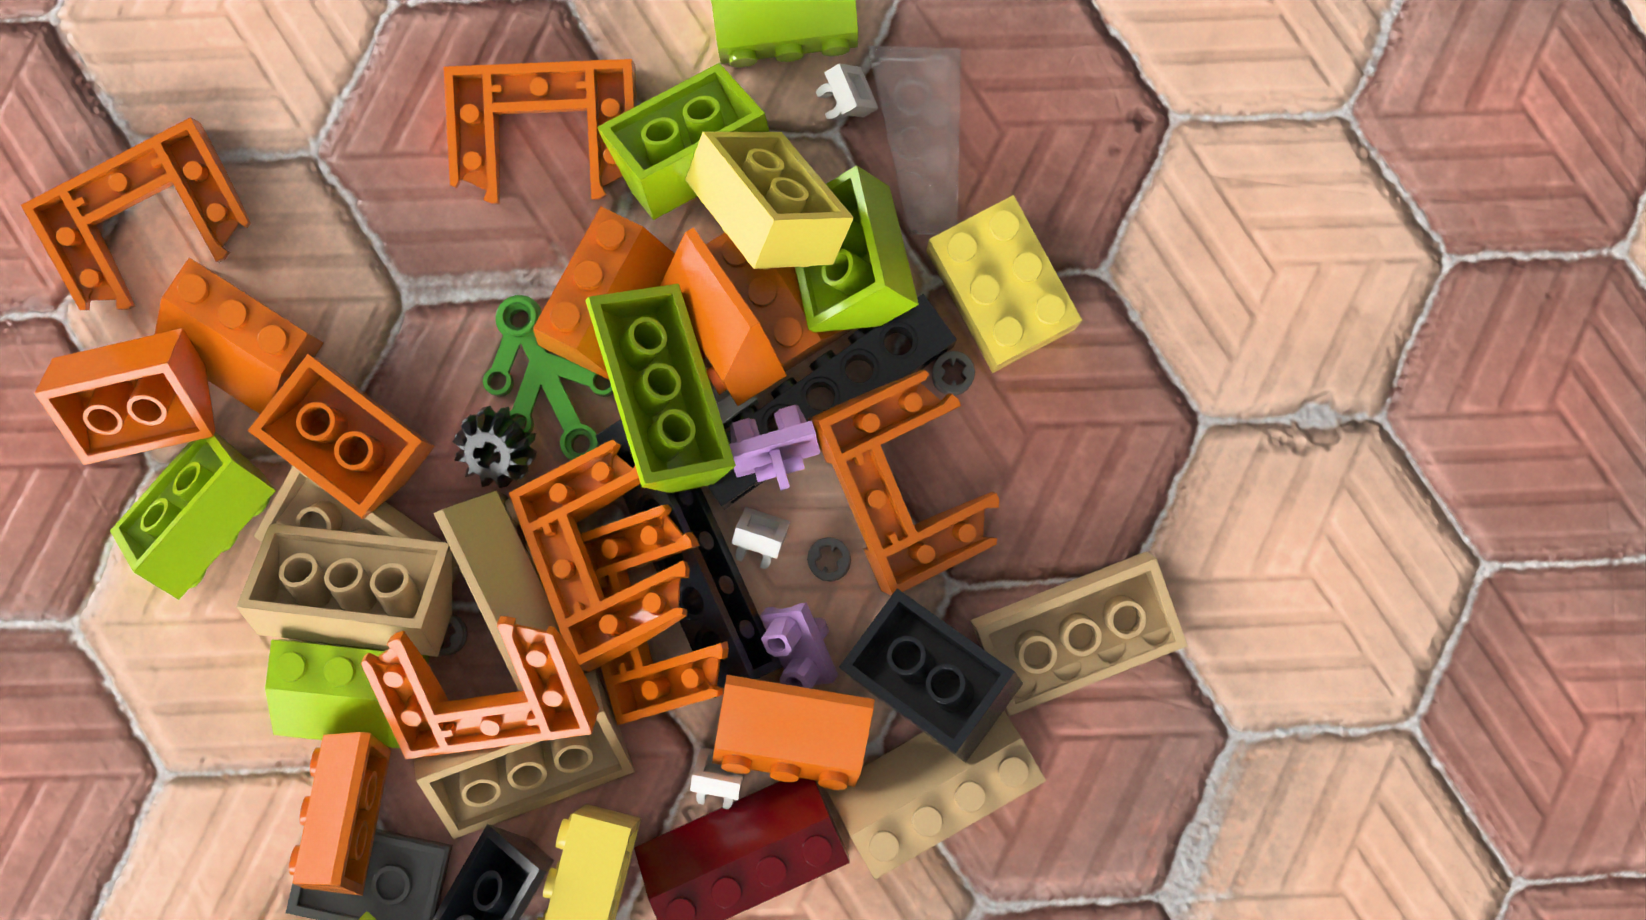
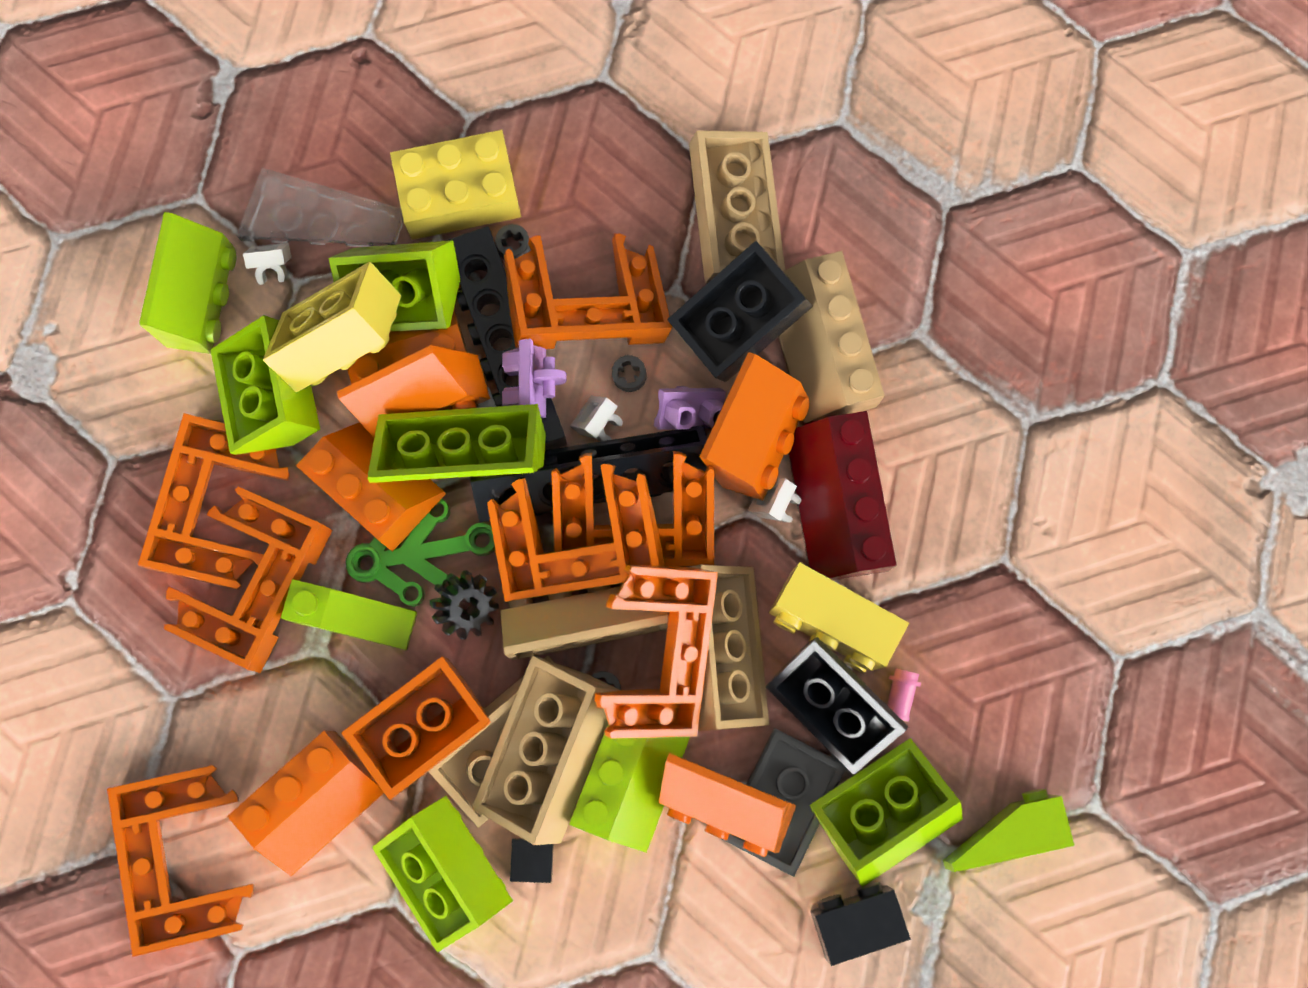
camera: 80 degrees left, 5 degrees down
orange slope [34,328,216,465] -> none
none -> orange wedge [164,486,333,673]
none -> lime slope [280,579,417,650]
none -> black tile [510,838,554,883]

